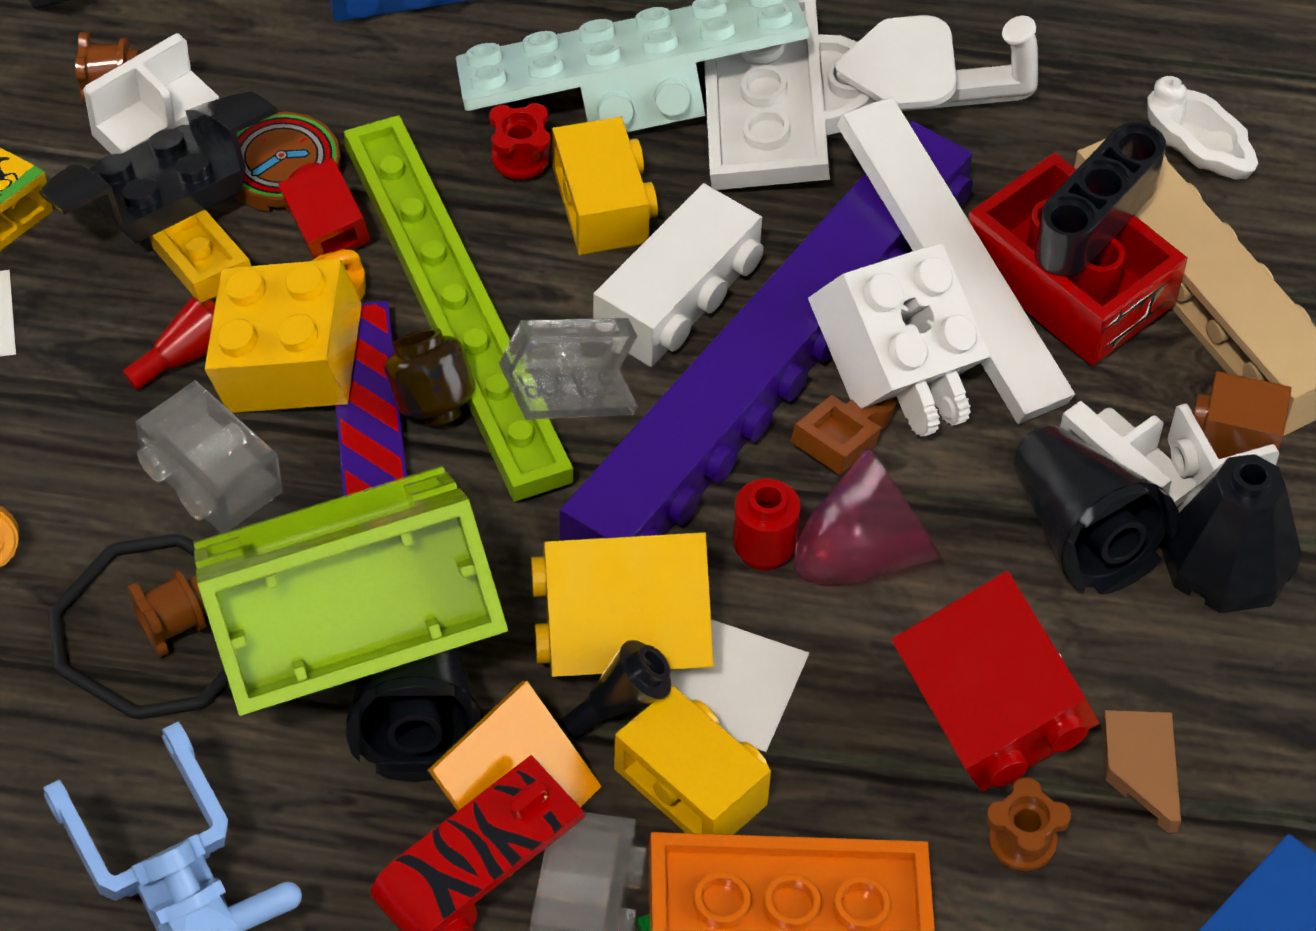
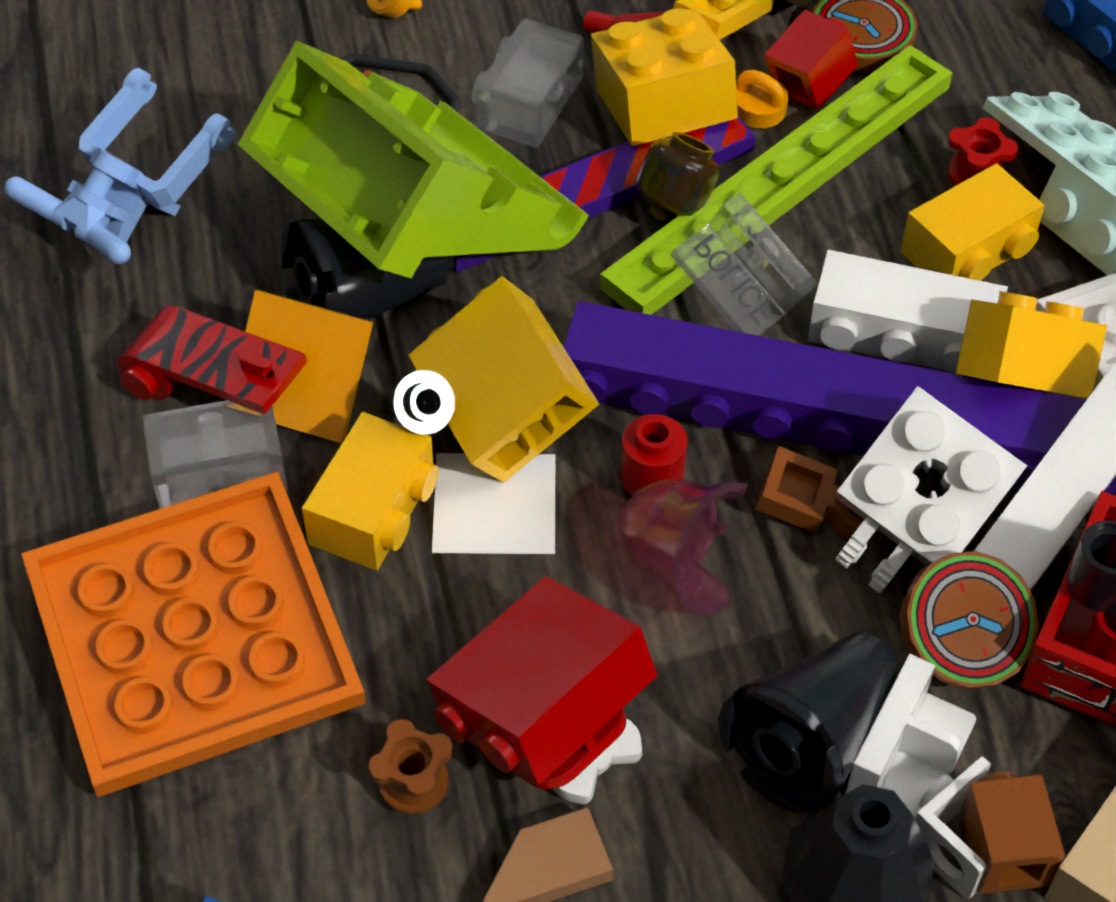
camera: 70 degrees right, 0 degrees up
none -> tile [899,551,1039,690]
none -> yellow brick [956,291,1107,399]

